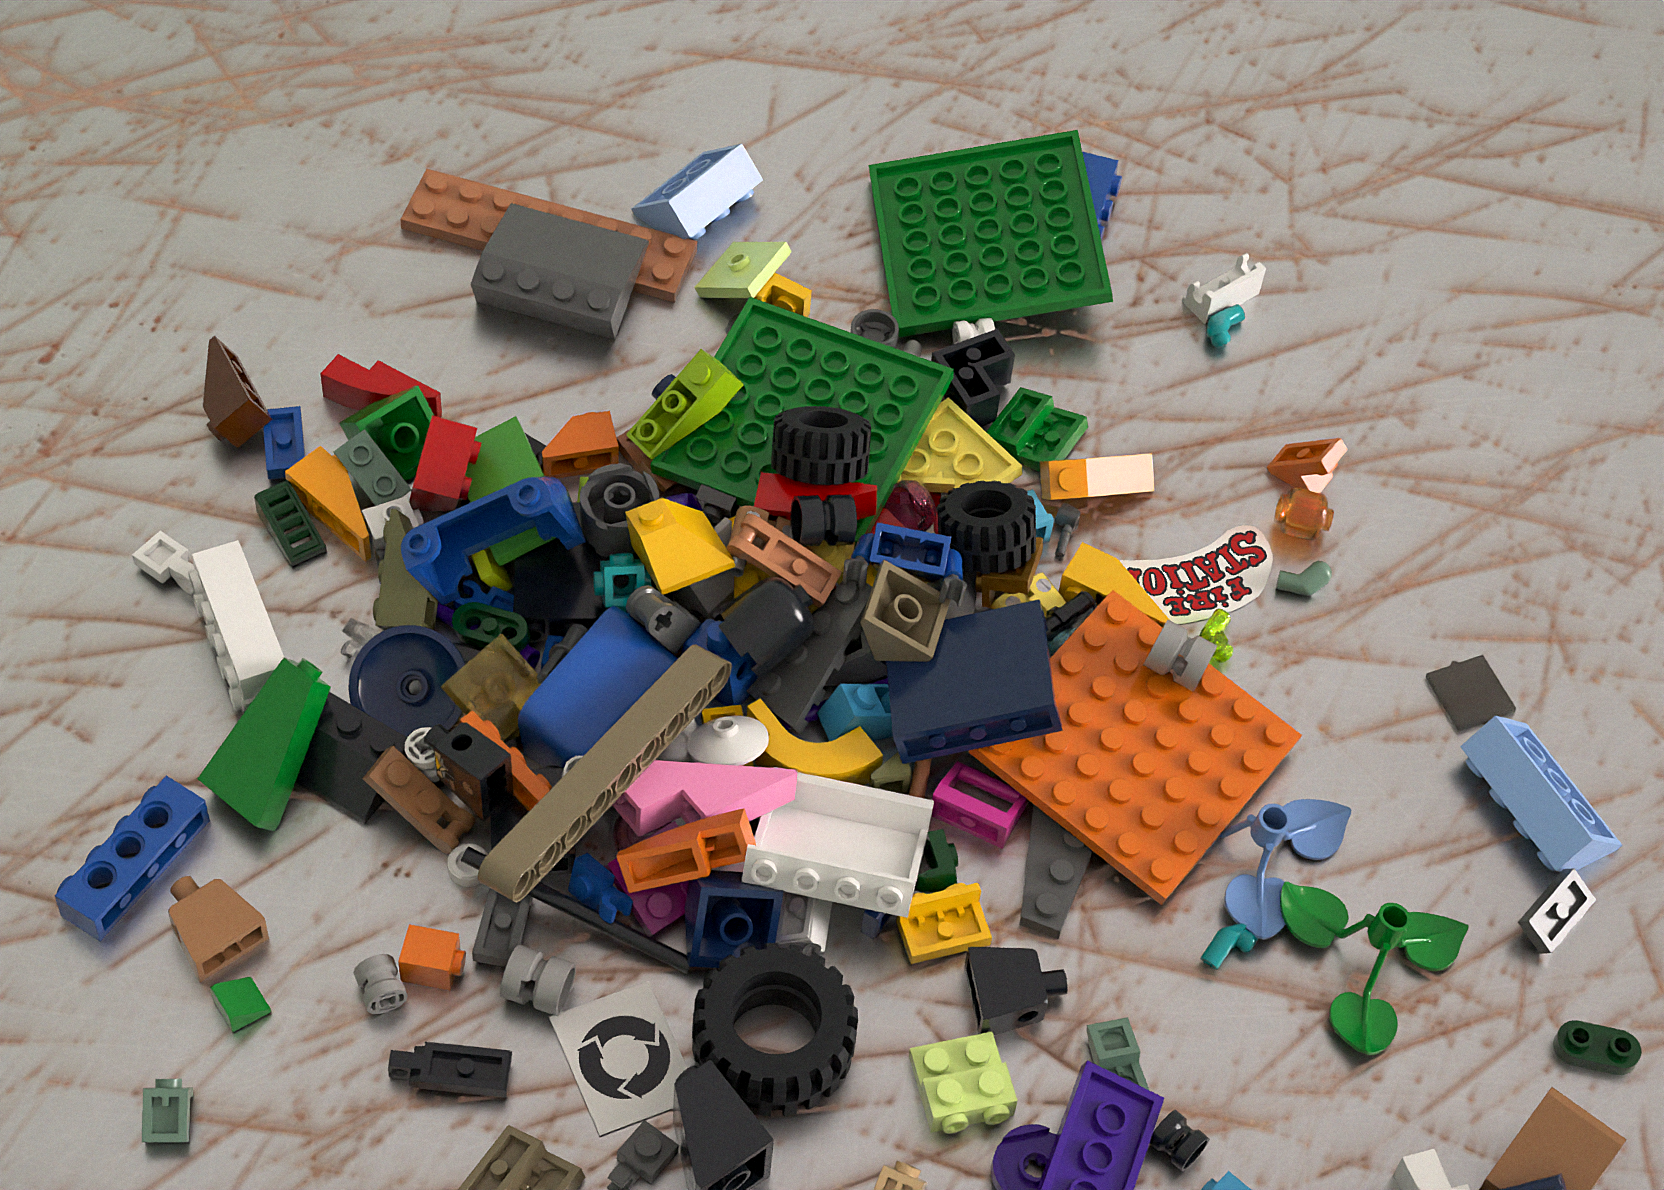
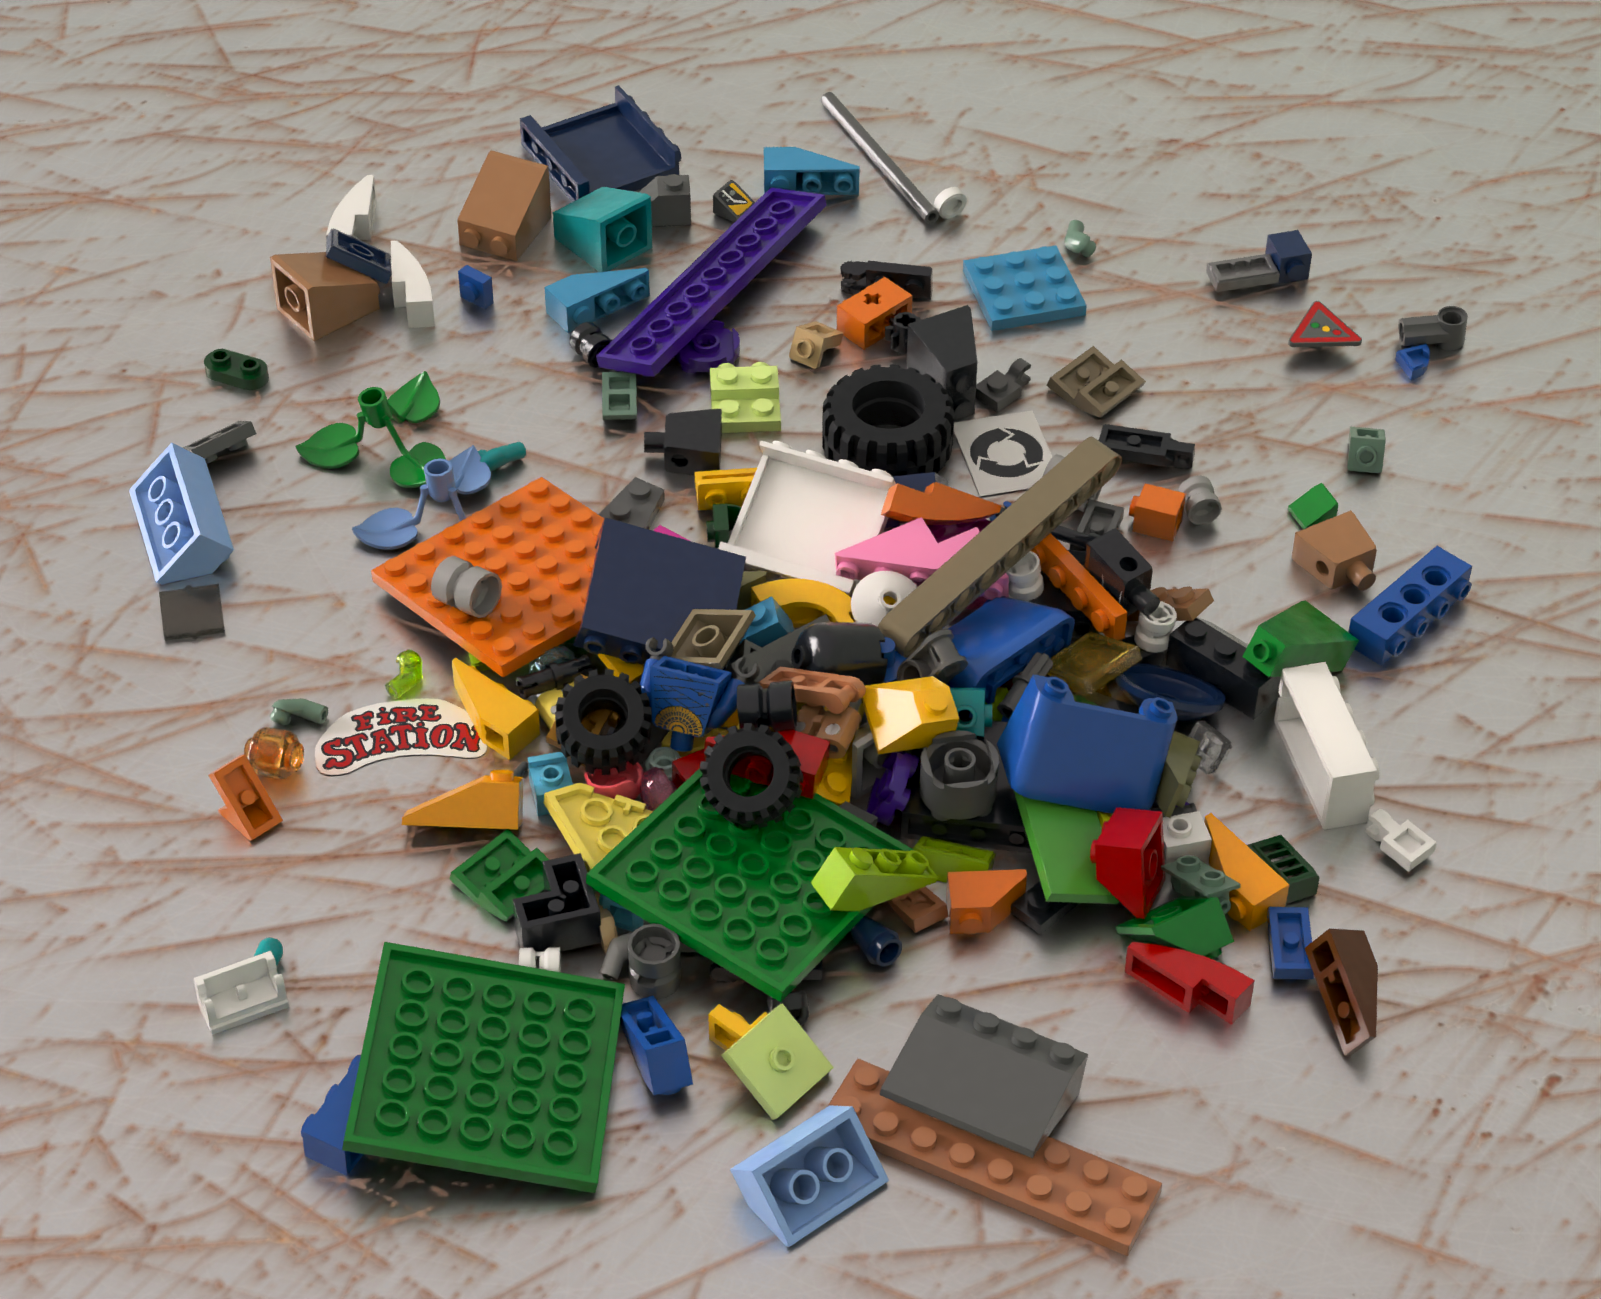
camera: 165 degrees left, 10 degrees down
none -> blue slope [620,996,693,1095]

